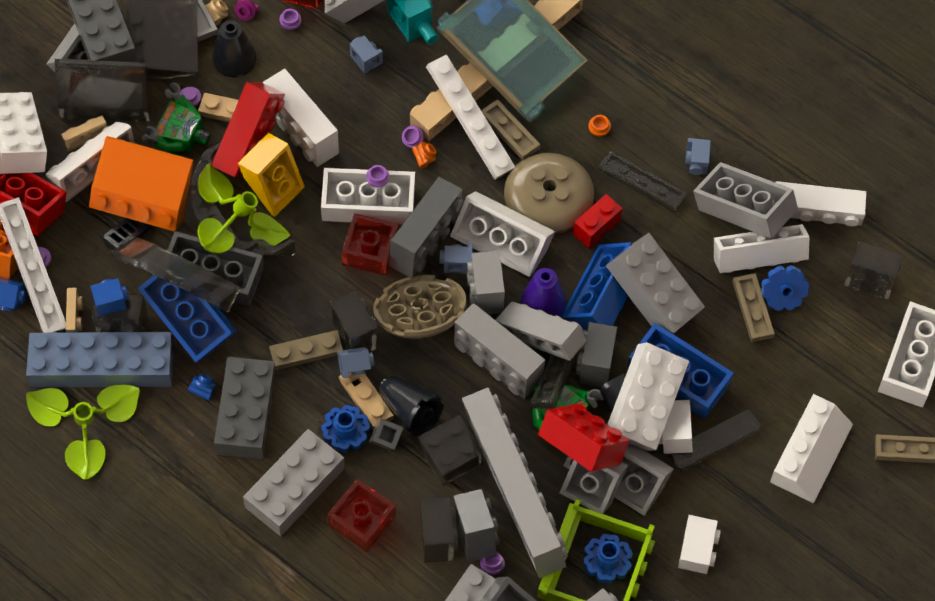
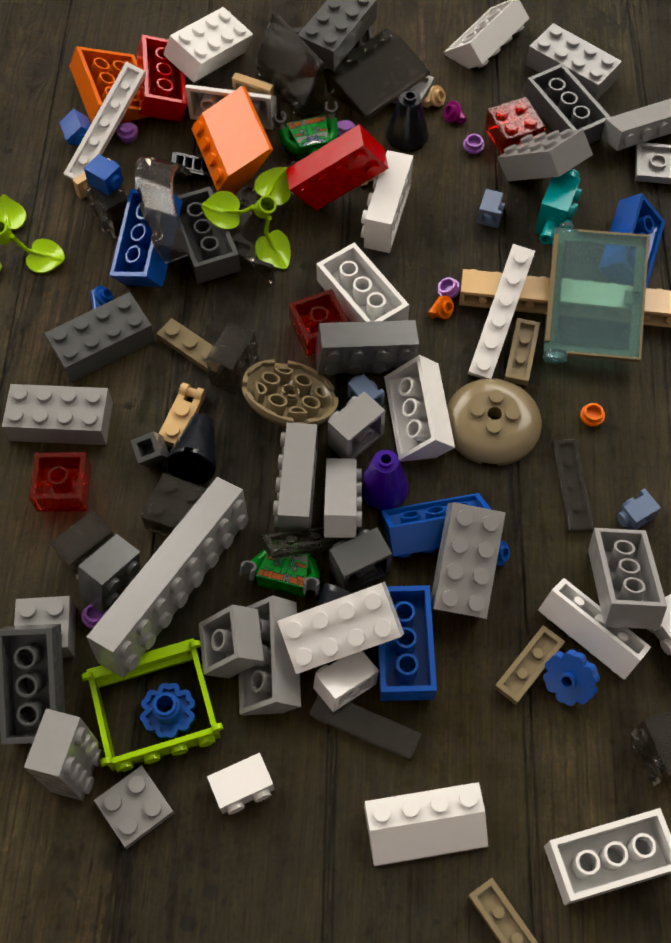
camera: 55 degrees right, 0 degrees up
sand blue brick [26,332,174,387] -> none
yellow slope [238,133,305,217] -> none
blue plant [321,405,370,453] -> none
sand blue brick [337,347,374,378] -> none
medium lavender plate [366,165,389,187] -> none
red brick [538,403,630,472] -> none
red brick [573,194,623,249] -> none

